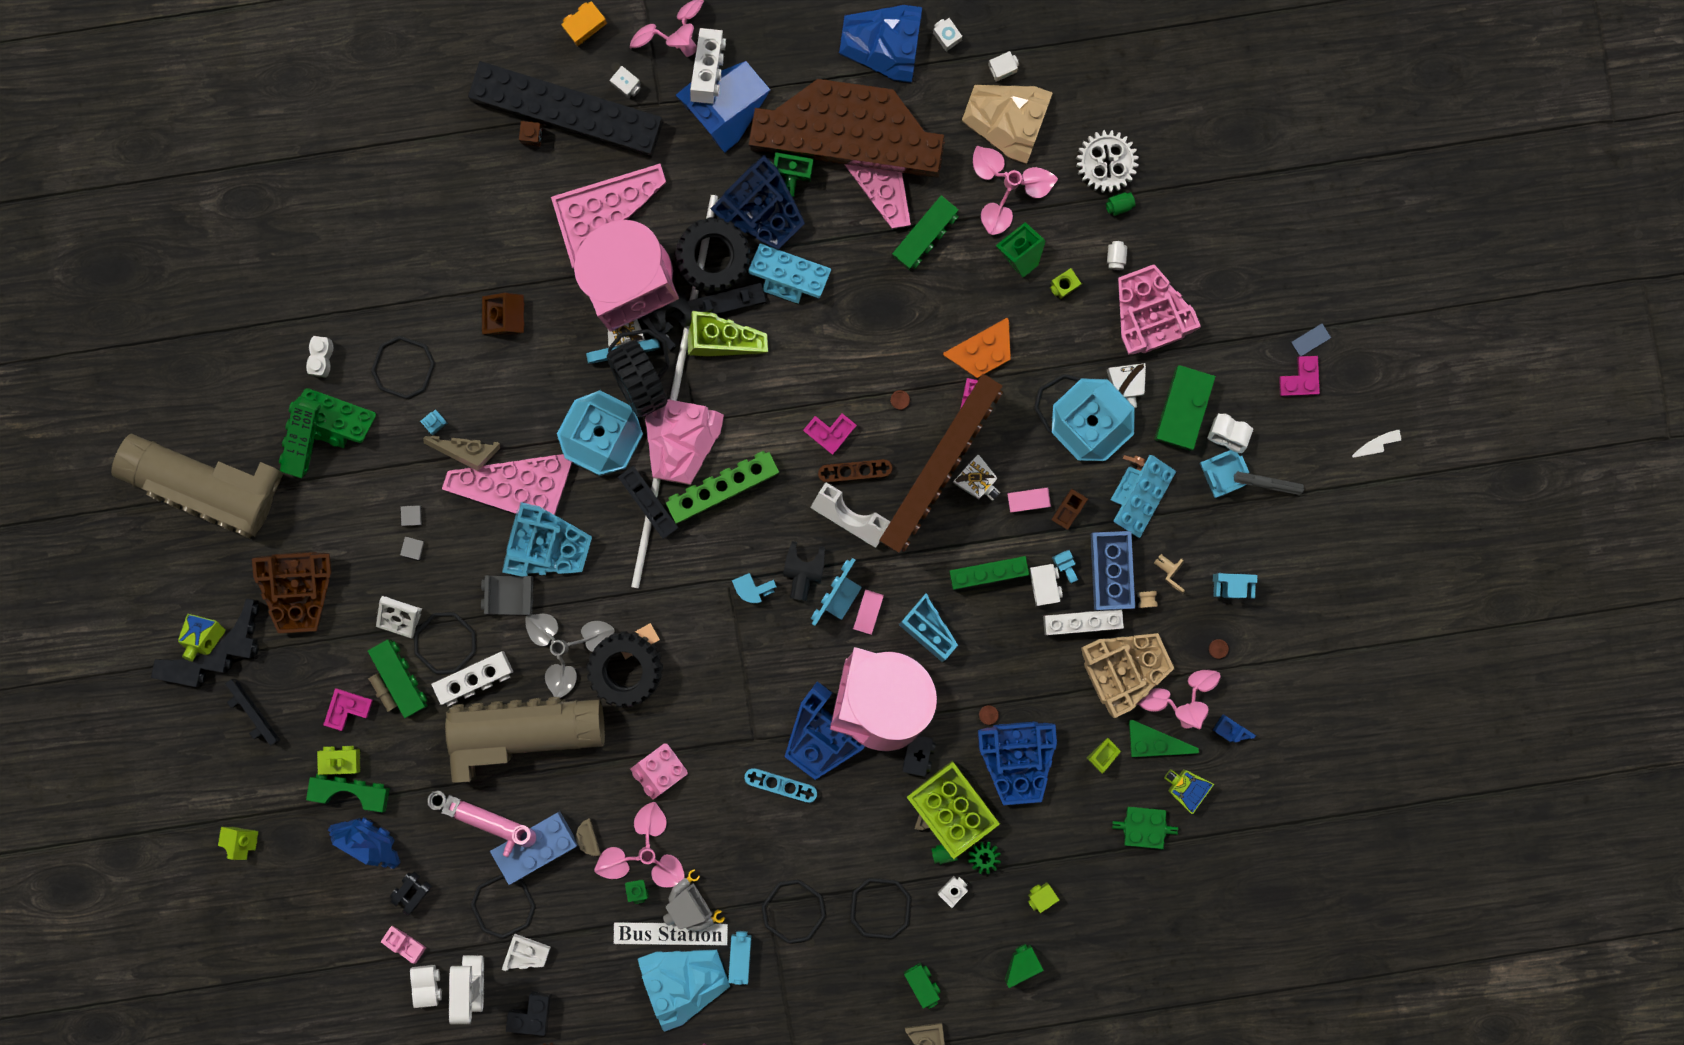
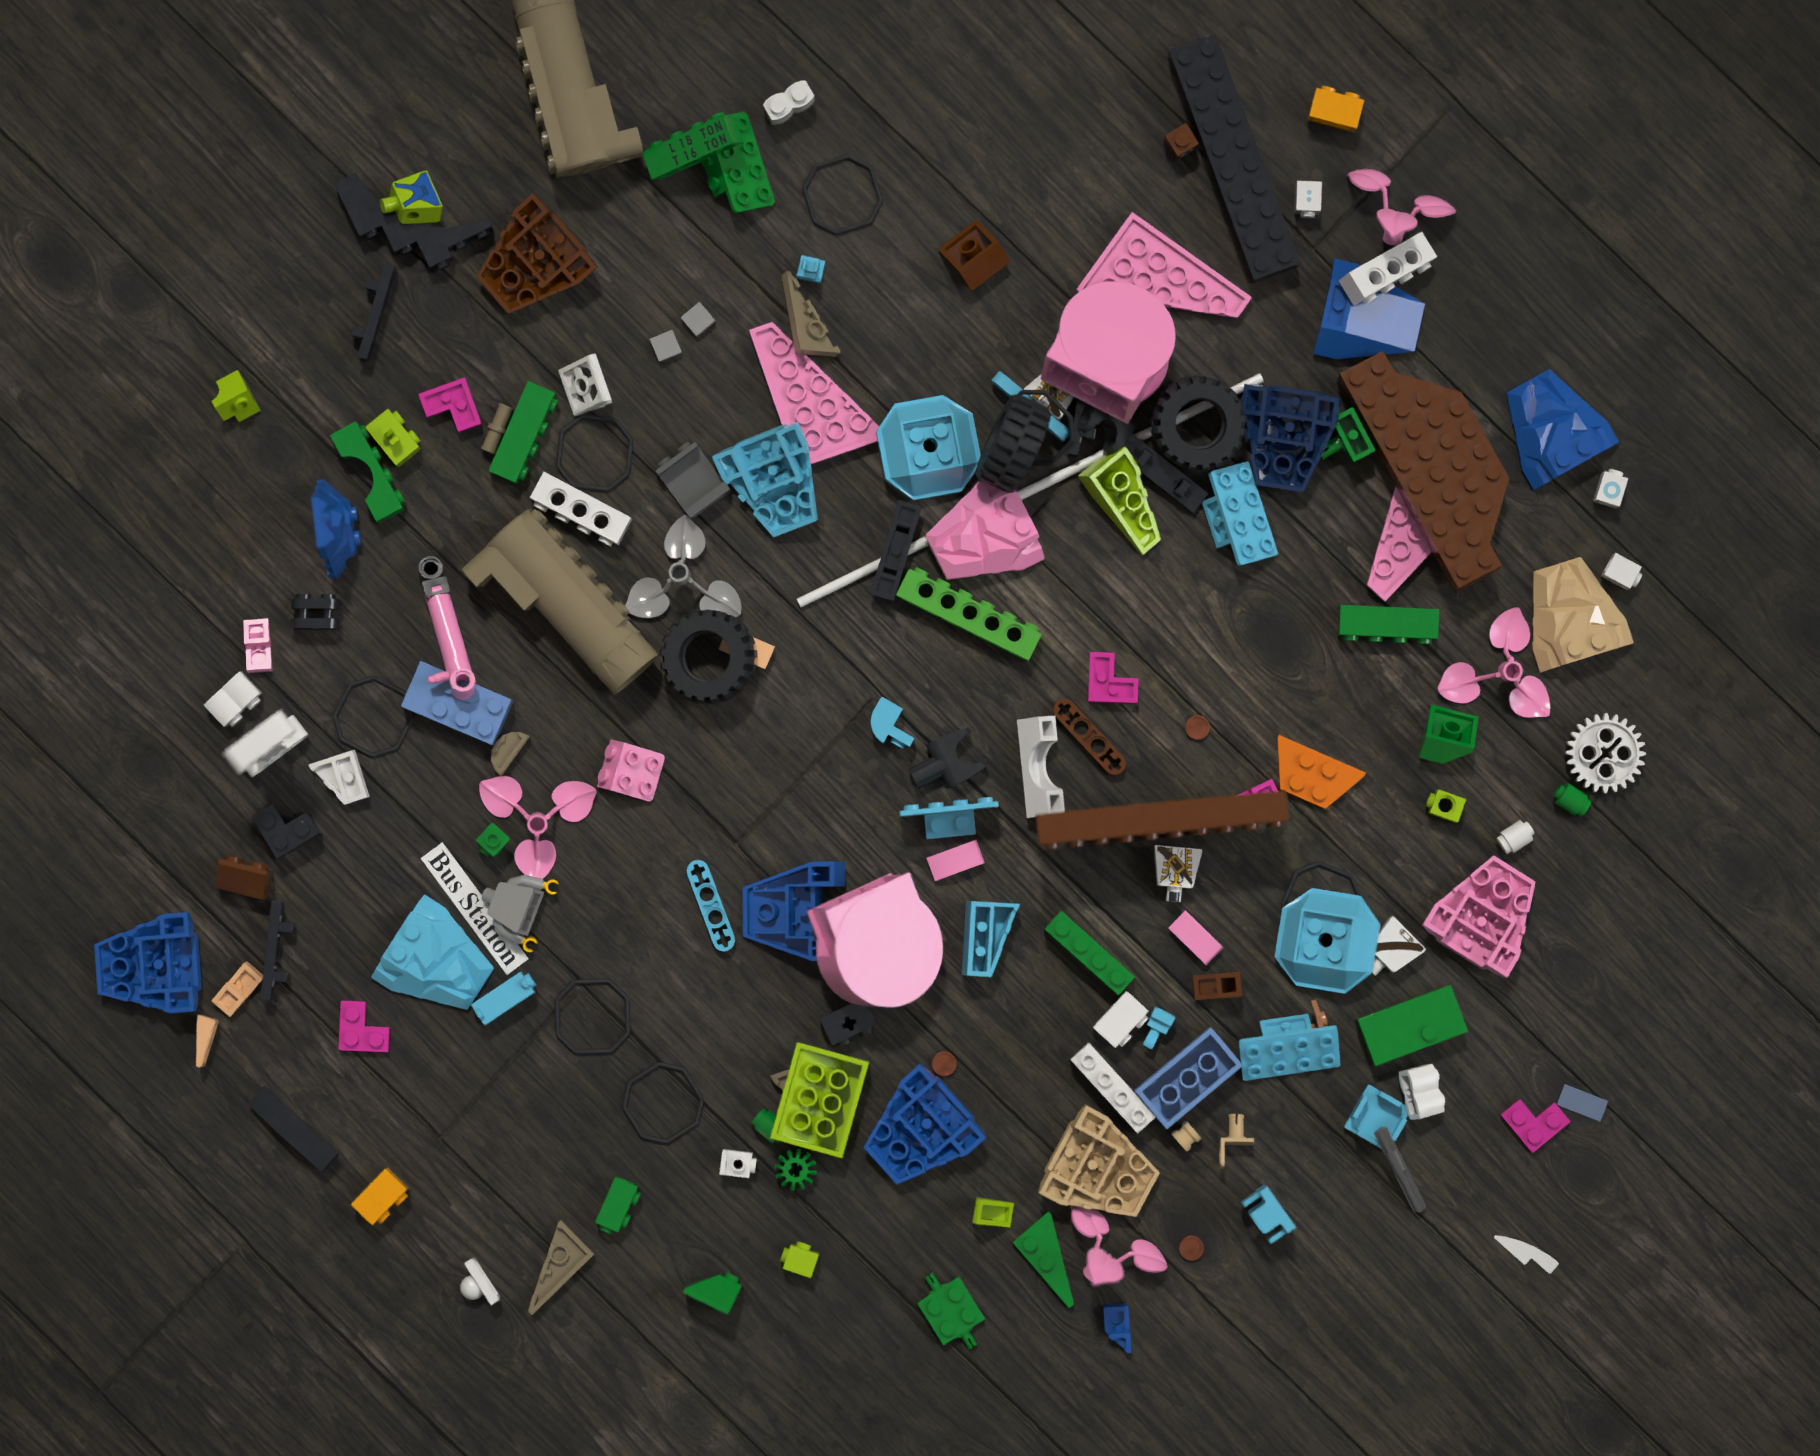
camera: 45 degrees right, 0 degrees up
torso [1164,769,1214,814] -> none

